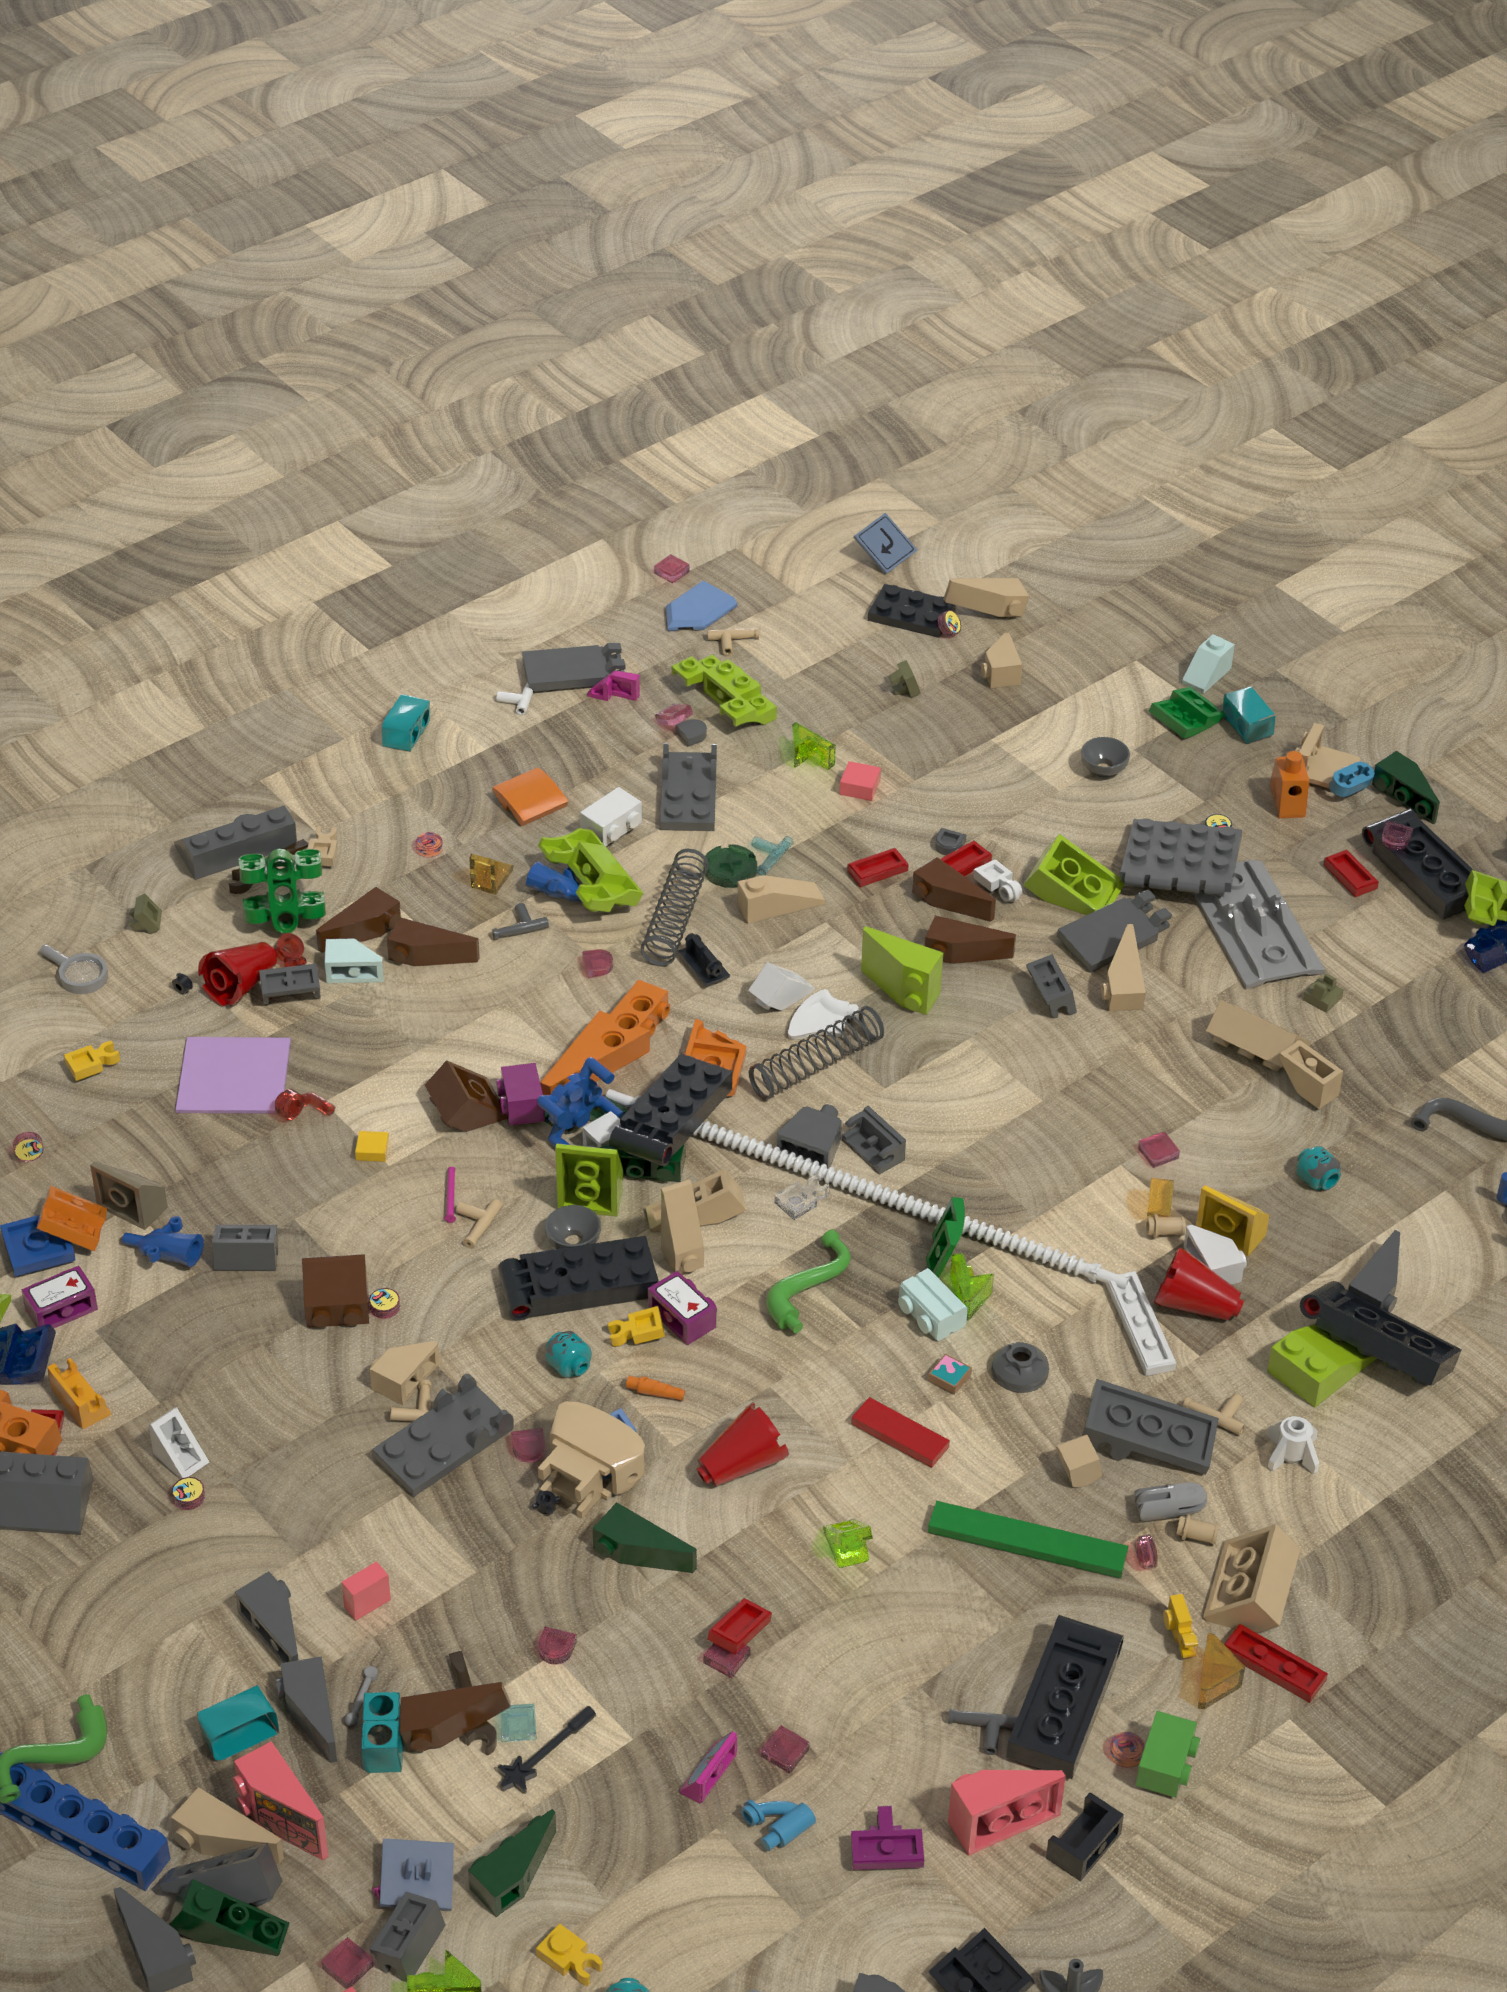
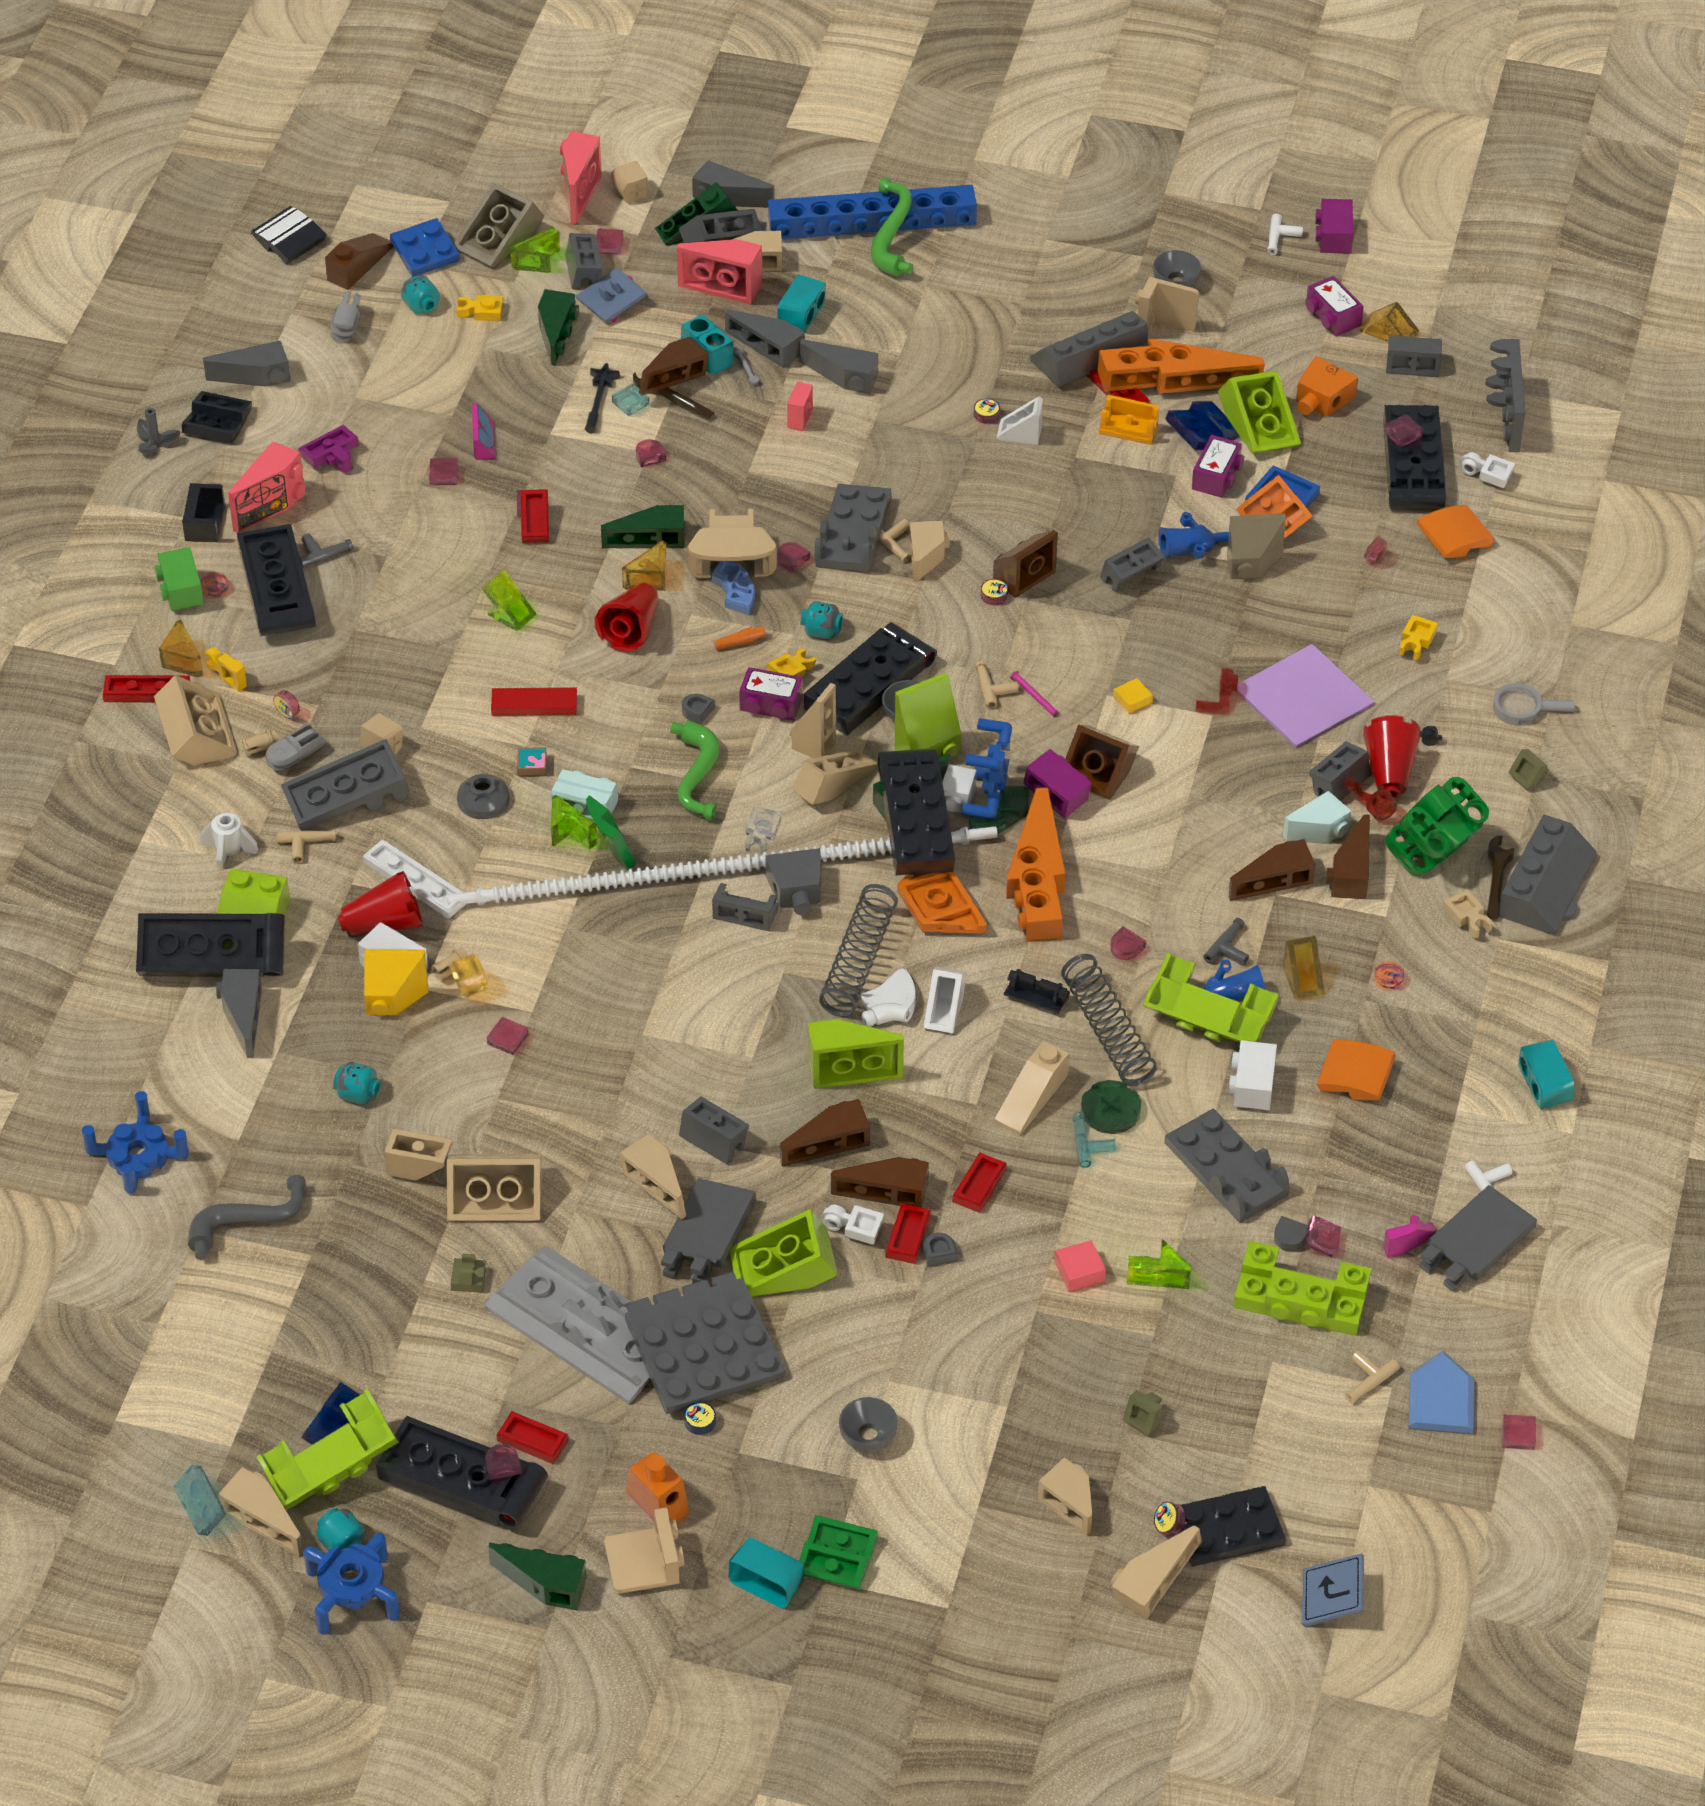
camera: 145 degrees right, 5 degrees up
dark azure plant [741,1800,816,1851] -> none
green tile [928,1500,1129,1578] -> none
light aqua slope [1182,634,1235,694] -> none
dark azure beam [1329,762,1375,797] -> none
none -> clear yellow slope [622,540,667,591]
none -> dark grey tile [682,694,715,725]

